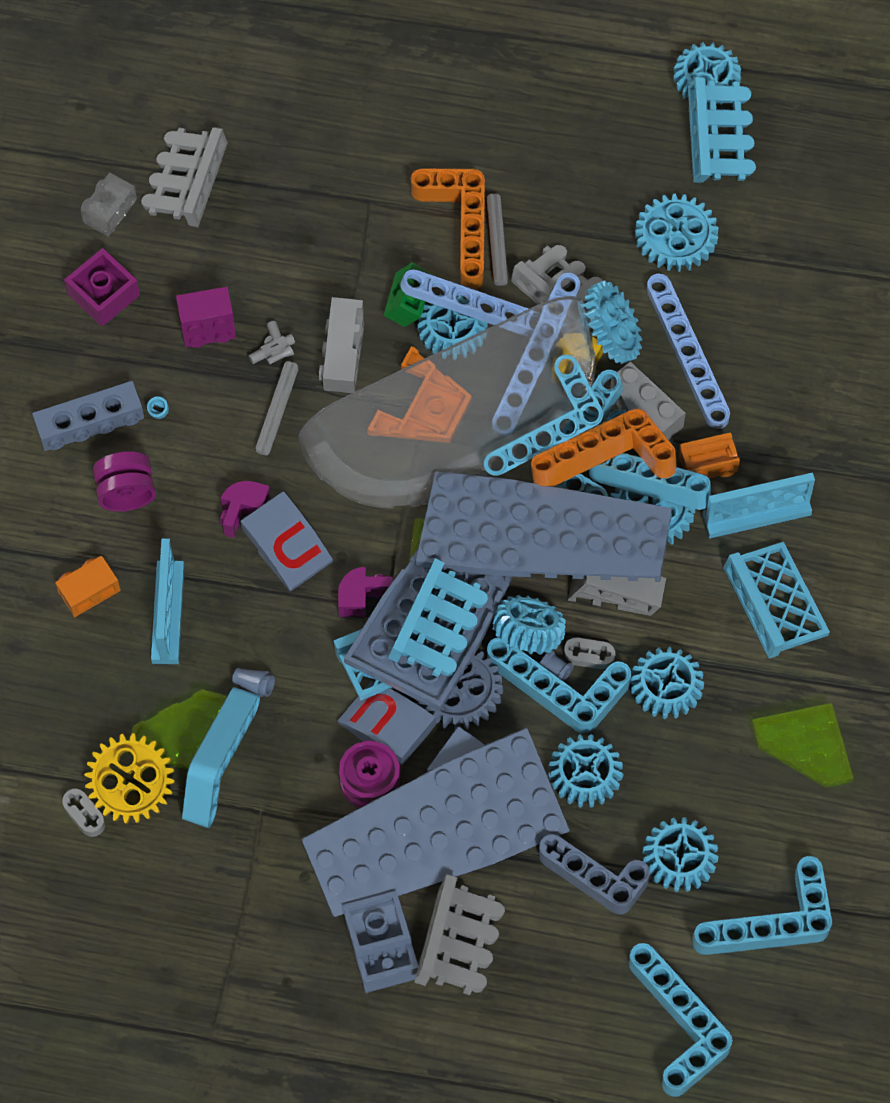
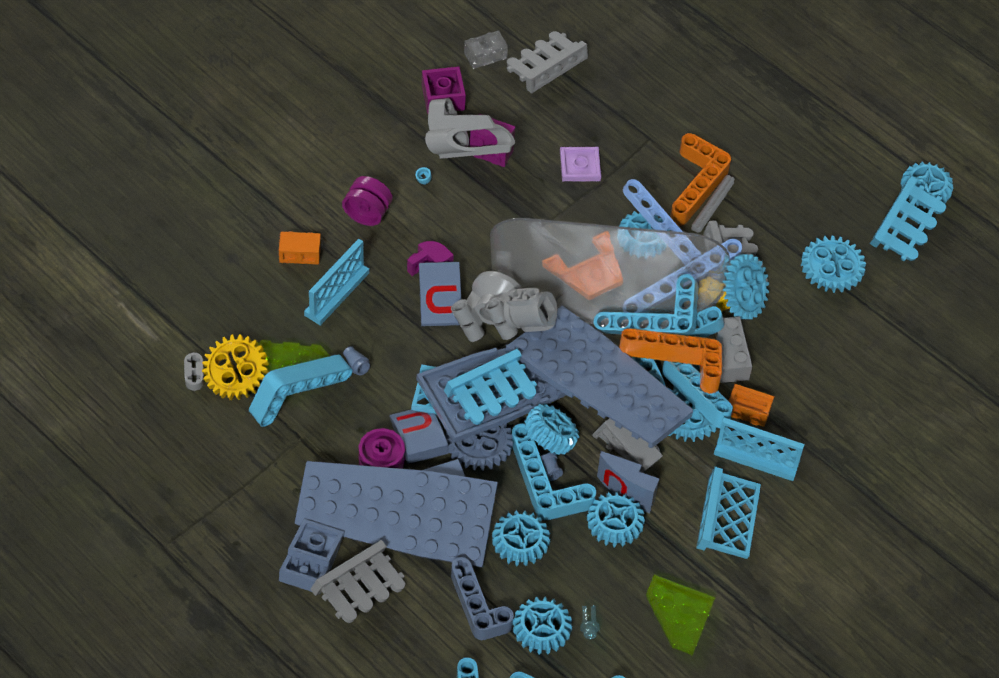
camera: 30 degrees right, 10 degrees down
sand blue brick [32,381,144,451] -> none
light grey piece [248,321,295,364] -> none
light grey axle [256,361,298,456] -> none
light grey wedge [319,297,364,394] -> none
magenta brick [338,567,393,617] -> none
green brick [383,263,433,327] -> none
light grey beam [564,638,615,669] -> none
light blue beam [647,274,730,429] -> none
none -> light grey panel [425,98,515,159]
none -> light grey piece [451,271,557,342]
none -> lavender tile [560,147,601,182]
none -> clear light blue arm [580,605,600,639]
none -> sand blue slope [597,451,659,514]

